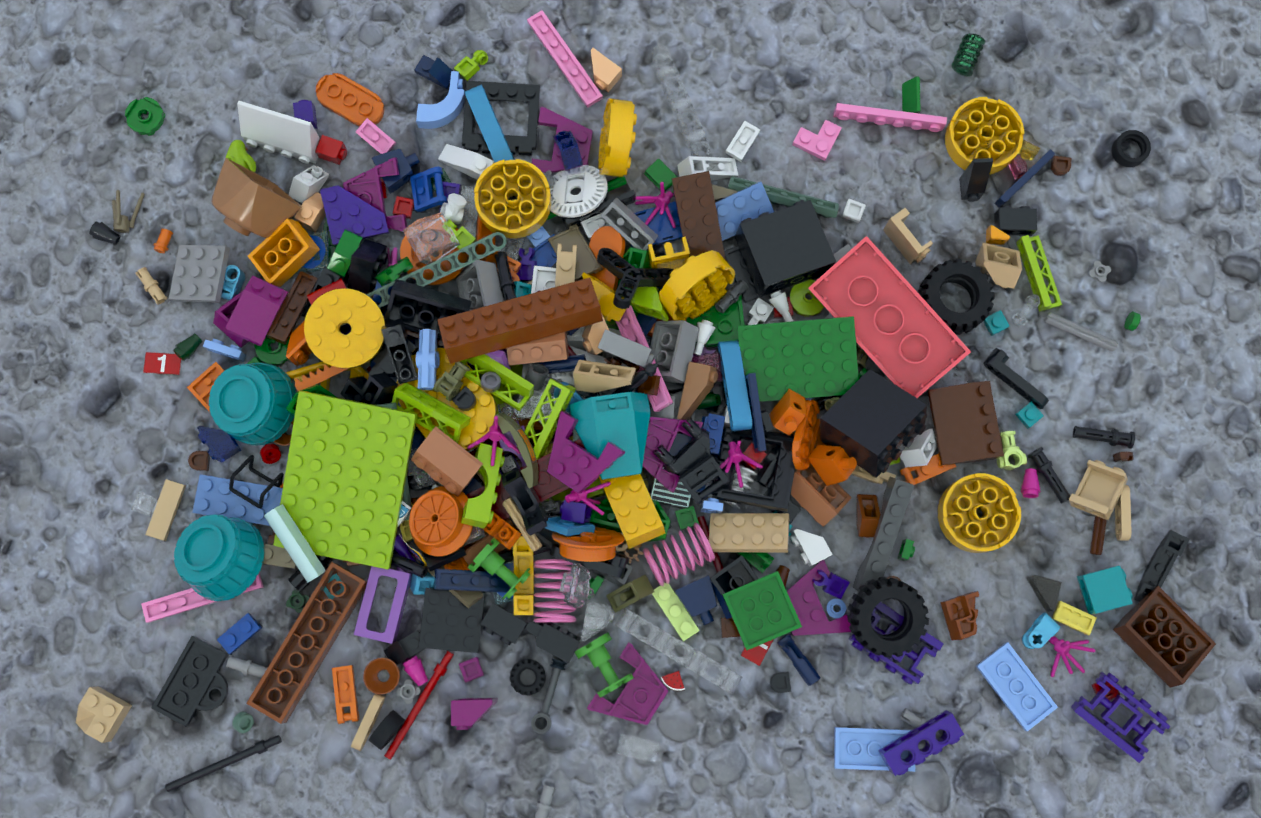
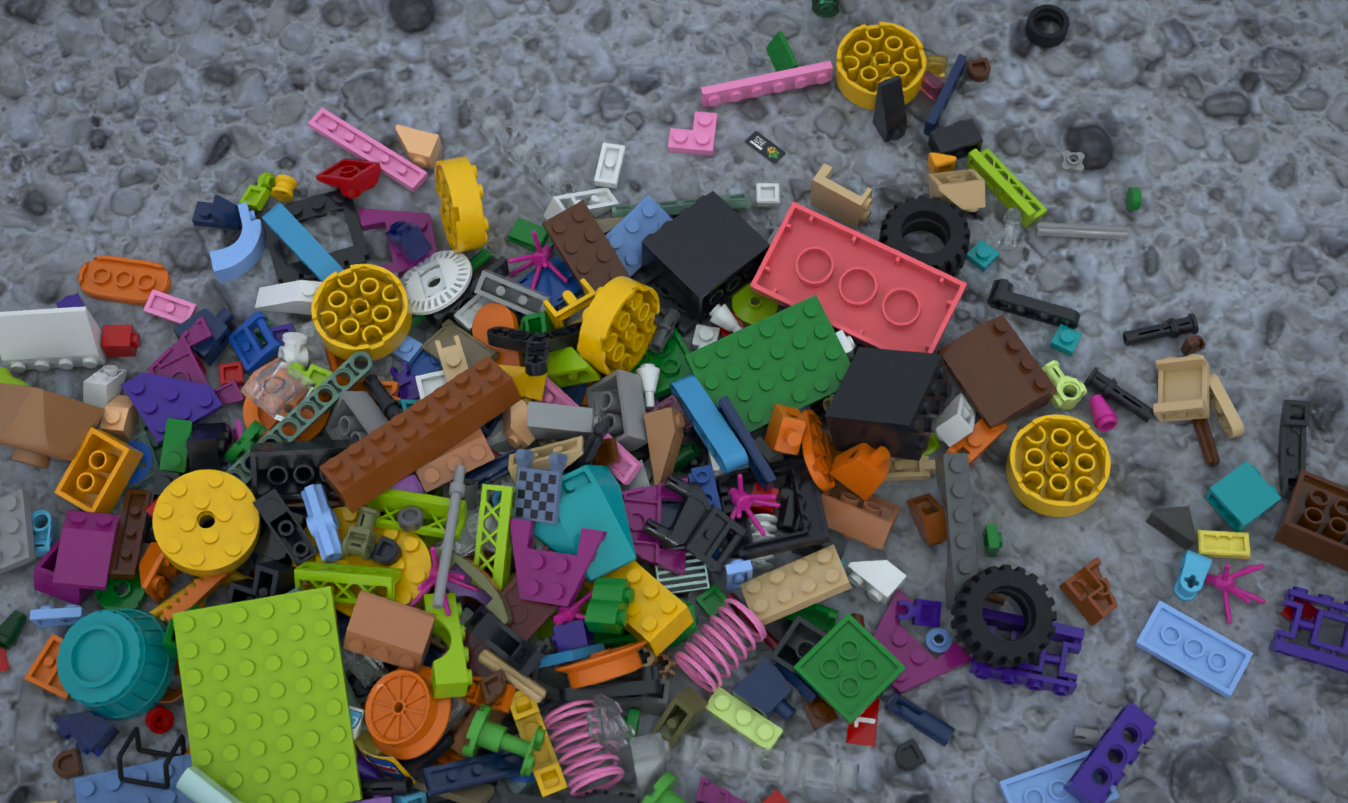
camera: 15 degrees left, 15 degrees down
none -> yellow wheel [271,175,298,202]
none -> red slope [316,158,381,199]
none -> light grey bar [432,465,466,609]
none -> reddish brown tile [478,669,506,707]
none -> sand blue flag [513,449,567,524]
none -> green brick [585,577,635,634]
none -> black sticker [745,131,786,164]
none -> white plate [836,330,856,360]

